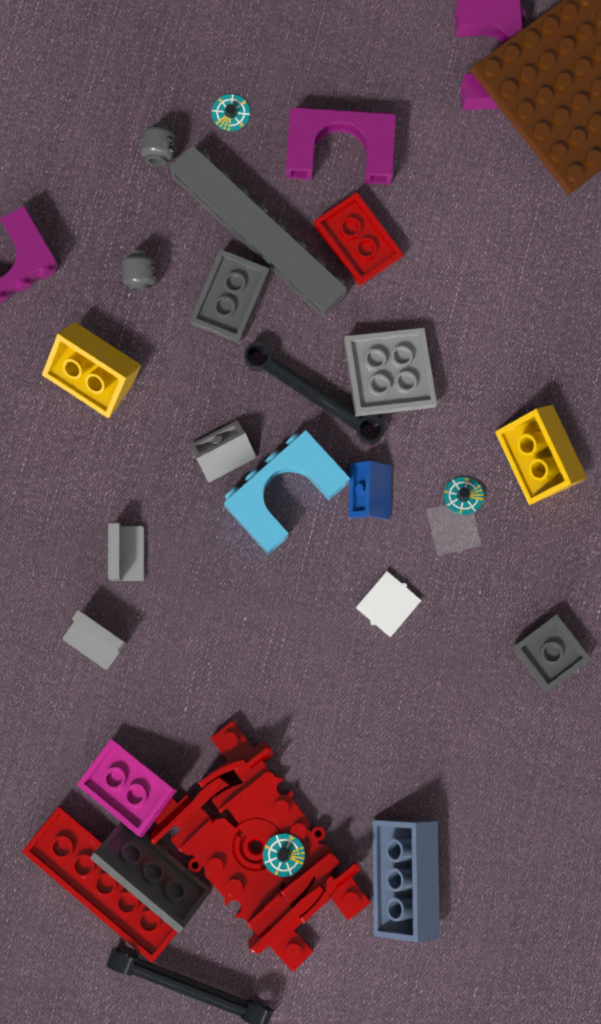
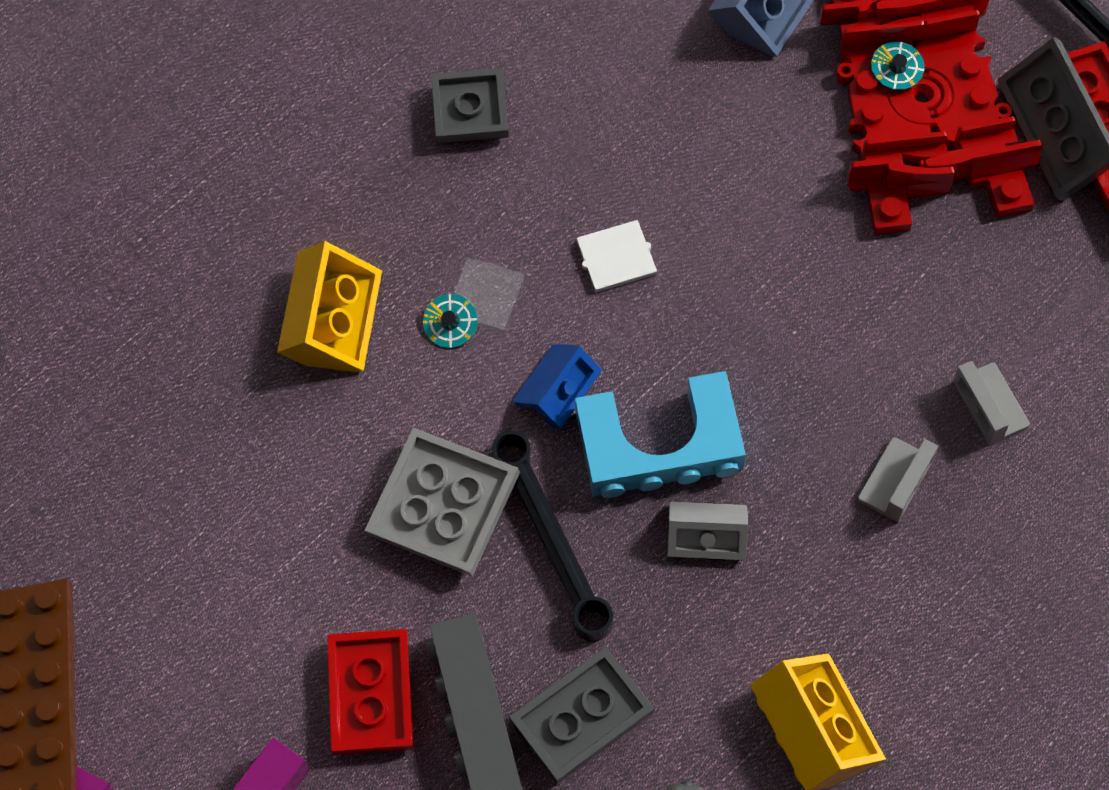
camera: 140 degrees left, 15 degrees down
dark pink plate [76,739,177,837] -> none

